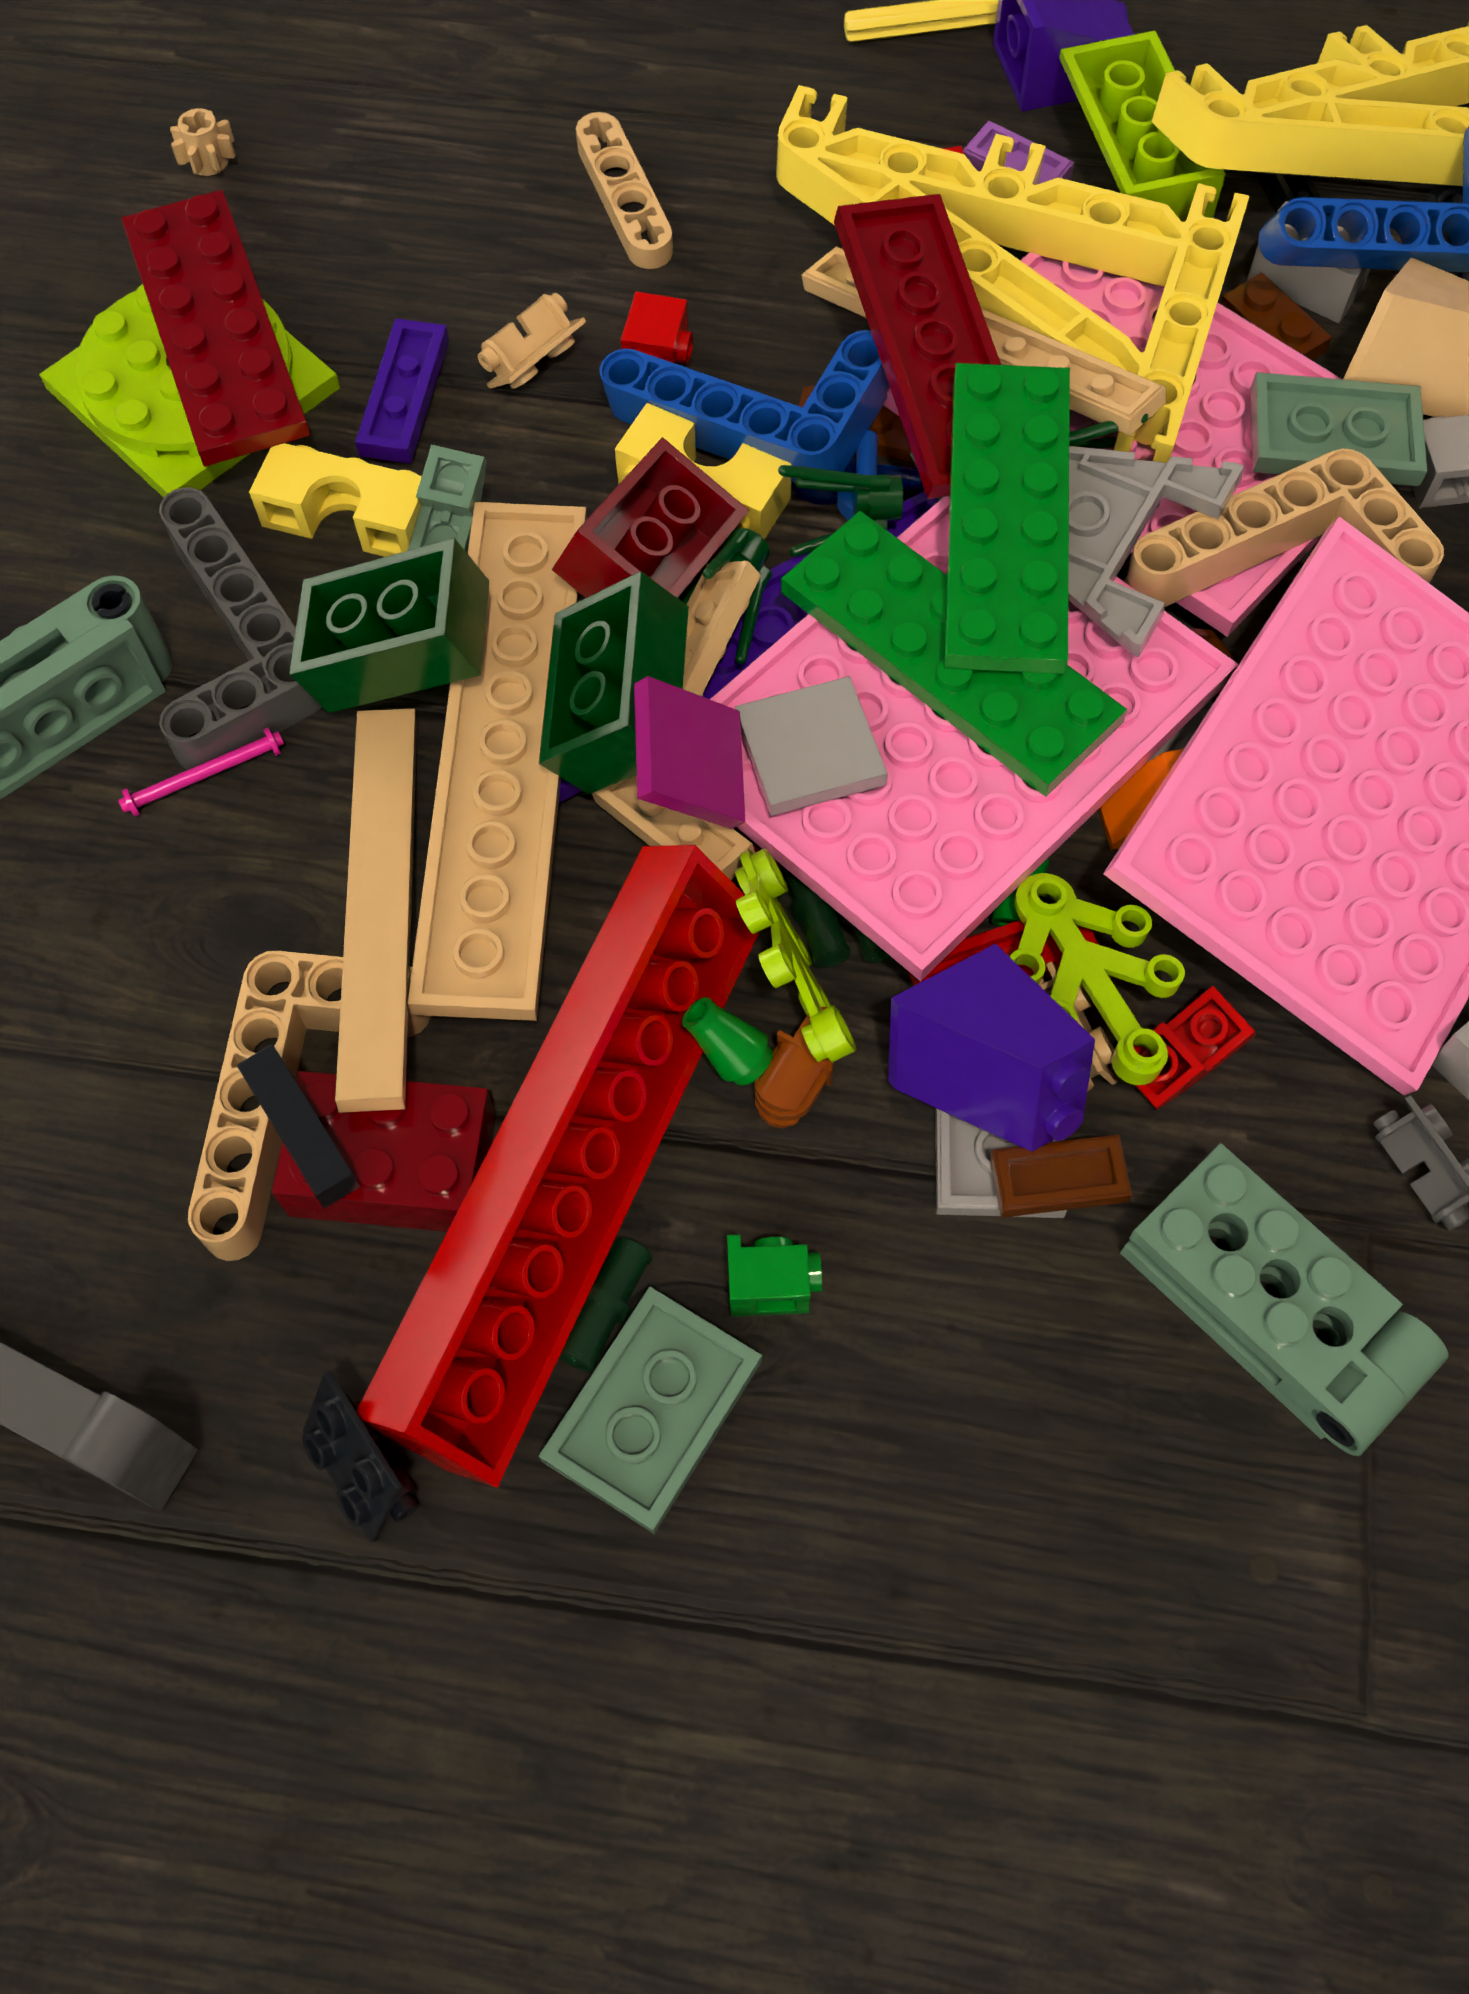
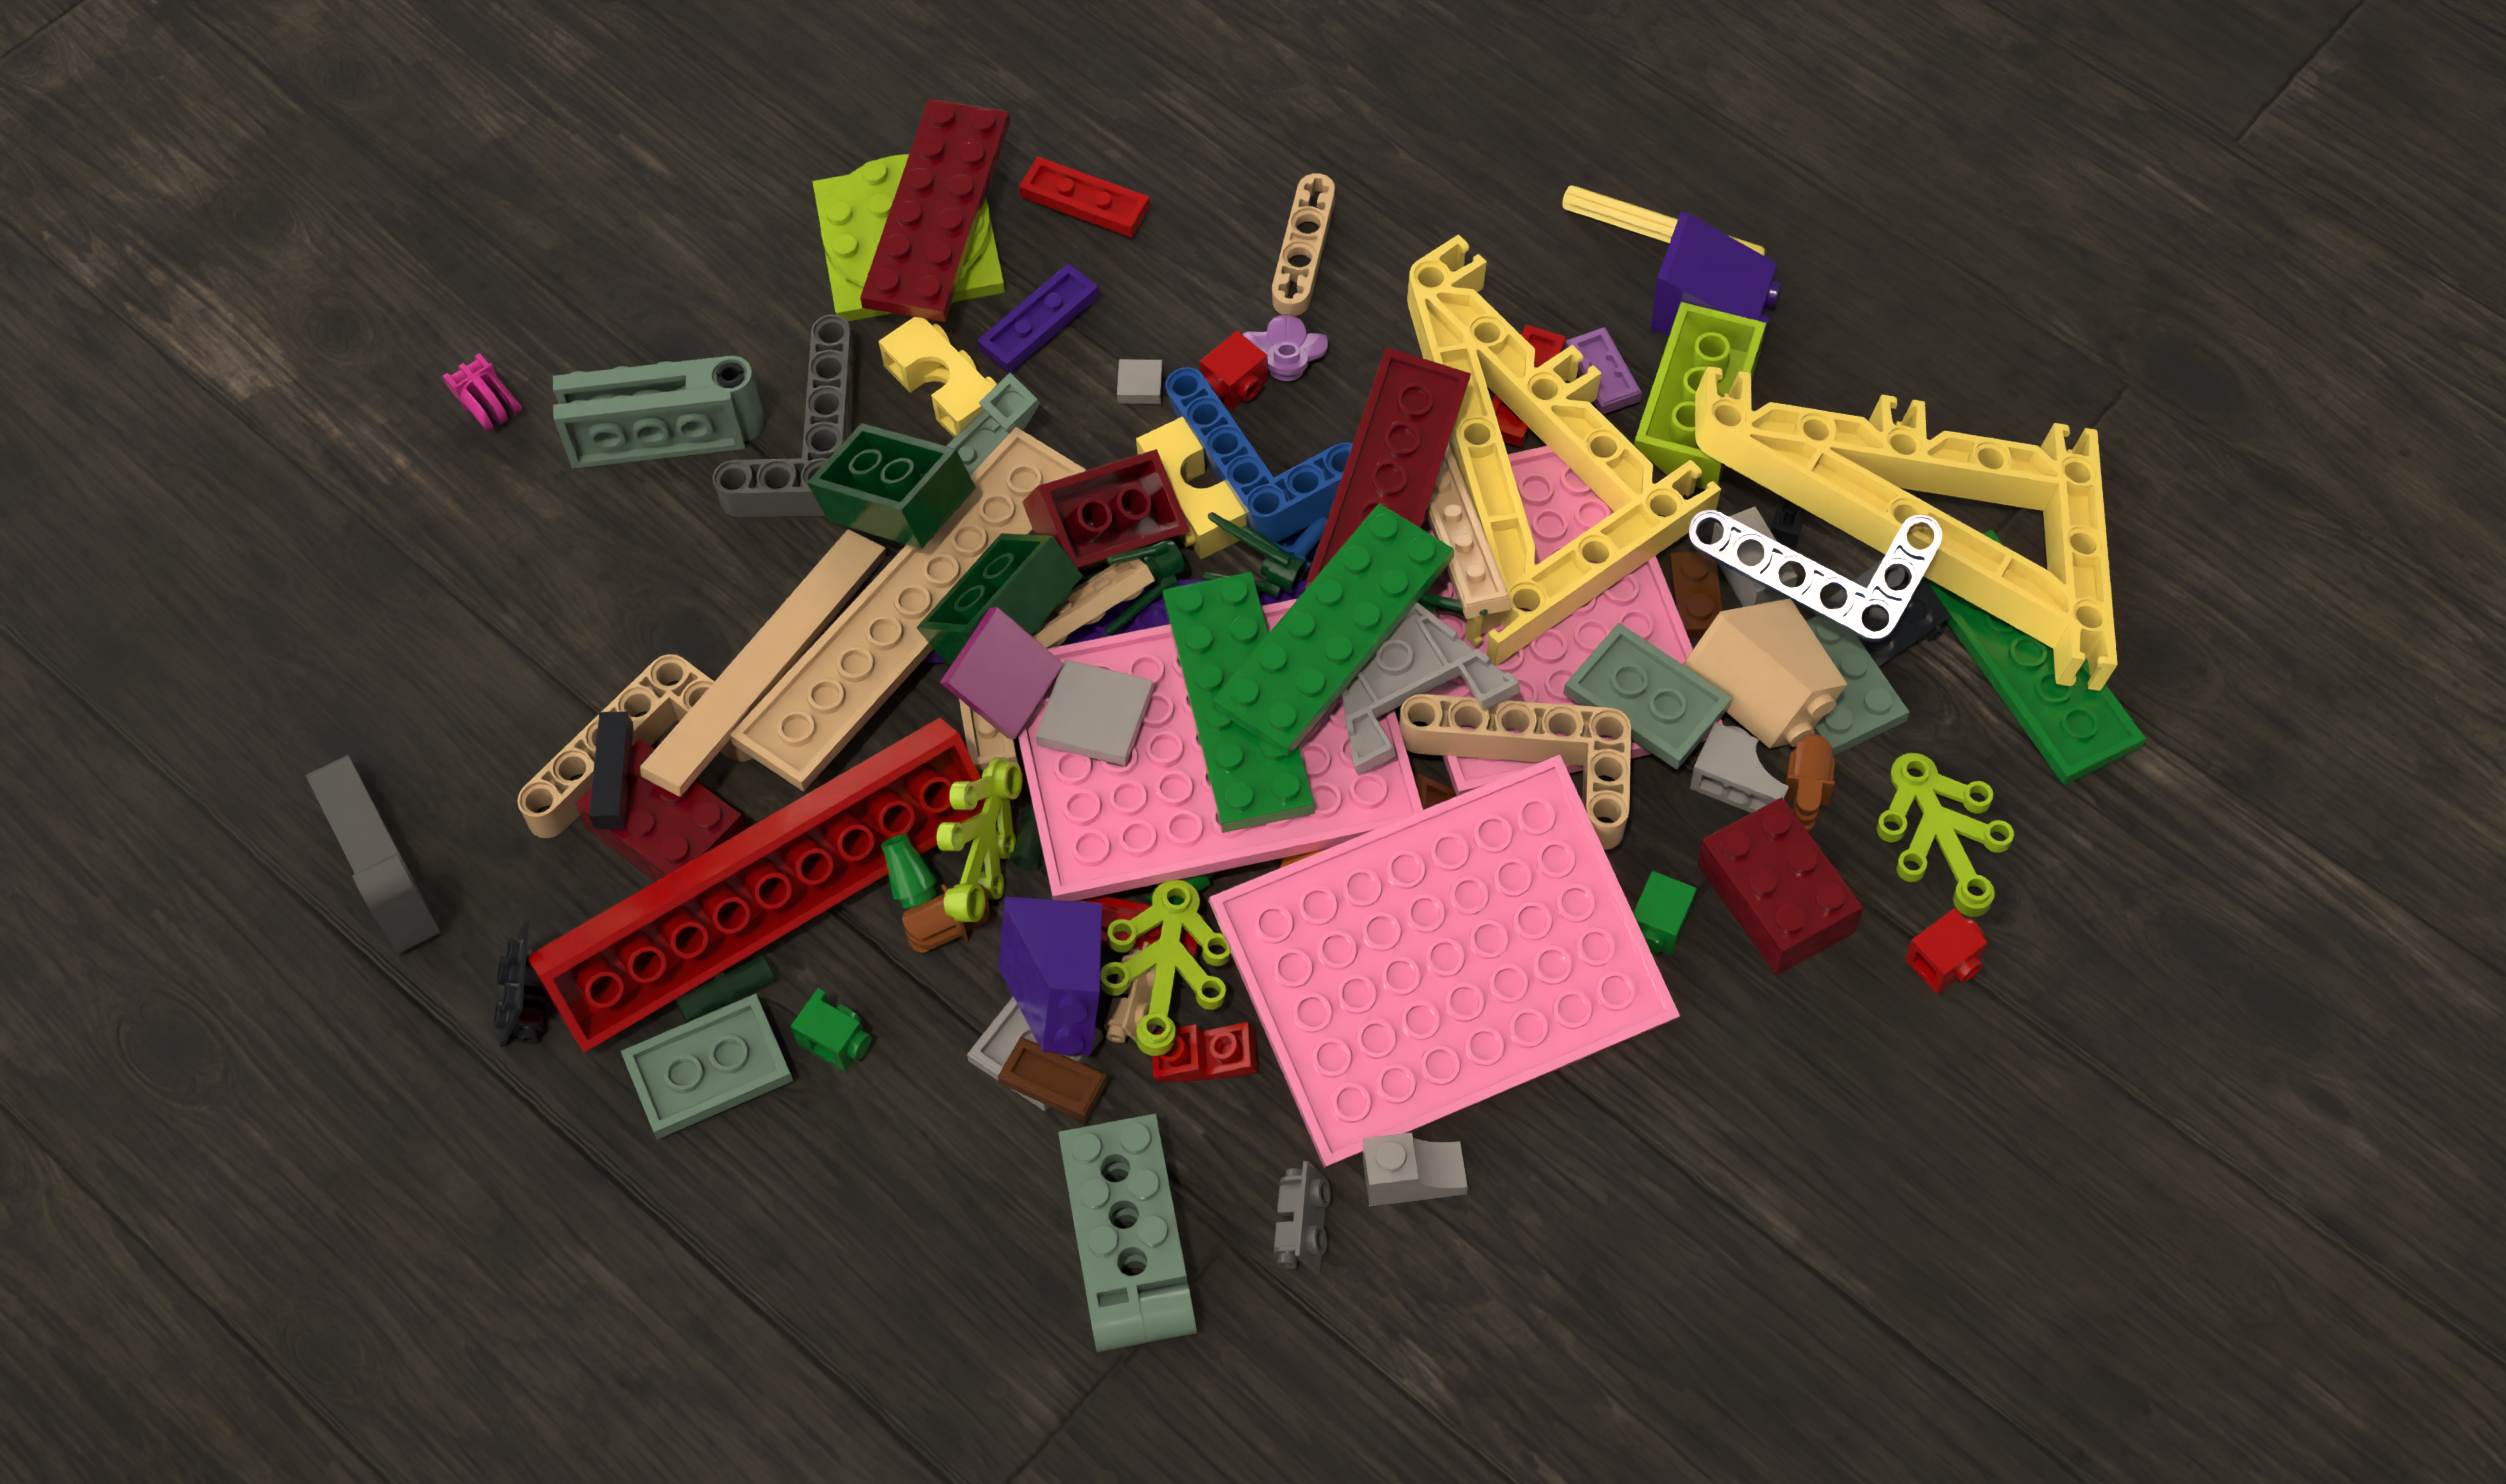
camera: 35 degrees right, 5 degrees down
dark pink axle [118,728,284,817] -> none
tan gear [170,108,236,176] -> none
tan hinge [477,293,586,389] -> none
none -> red plate [1018,156,1150,238]
none -> light grey tile [1117,359,1163,404]
none -> medium lavender plate [1243,314,1328,381]

